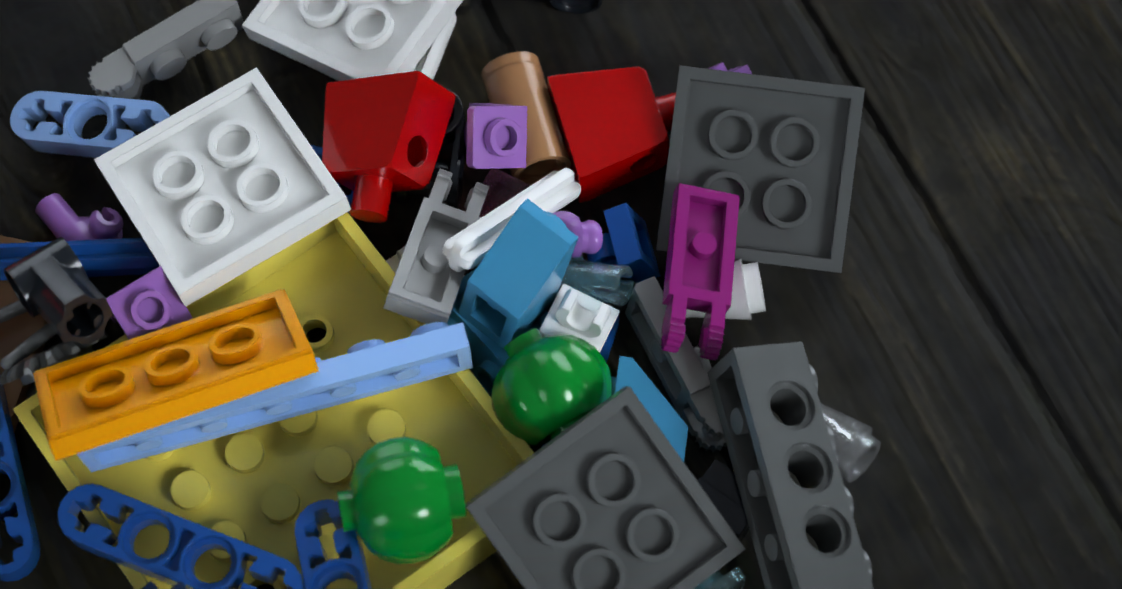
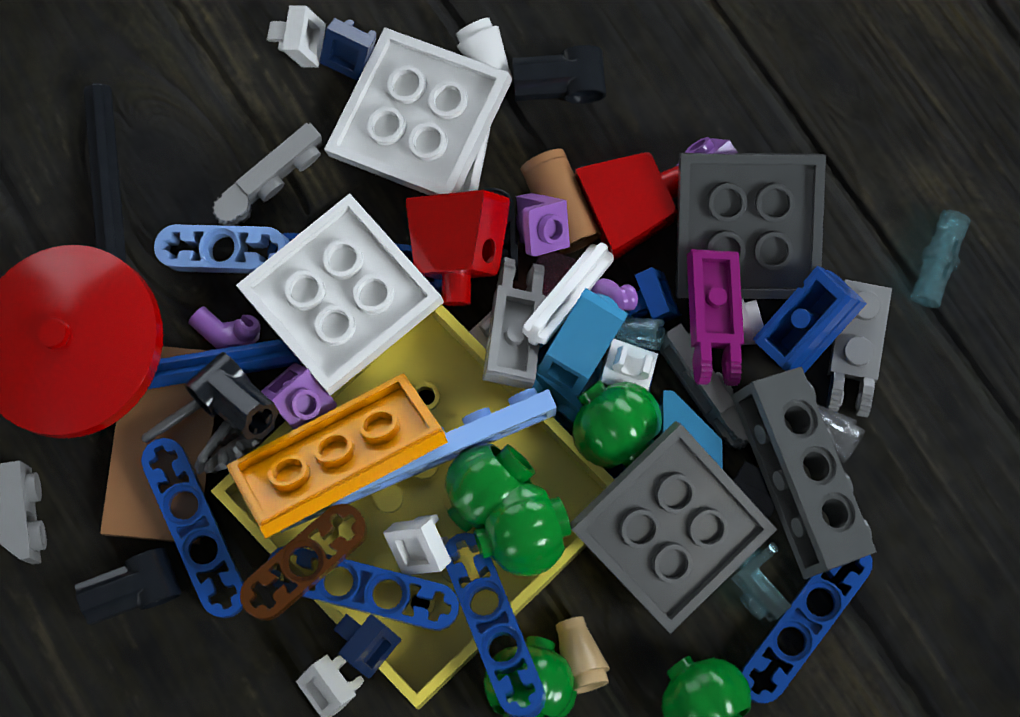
camera: 10 degrees left, 10 degrees up
none -> reddish brown beam [240,504,367,620]
none -> white tile [383,514,451,575]
none -> green plant [445,444,535,532]
none -> blue brick [753,266,867,373]
none -> light grey hinge [826,279,892,418]
none -> clear light blue pin [910,210,971,308]

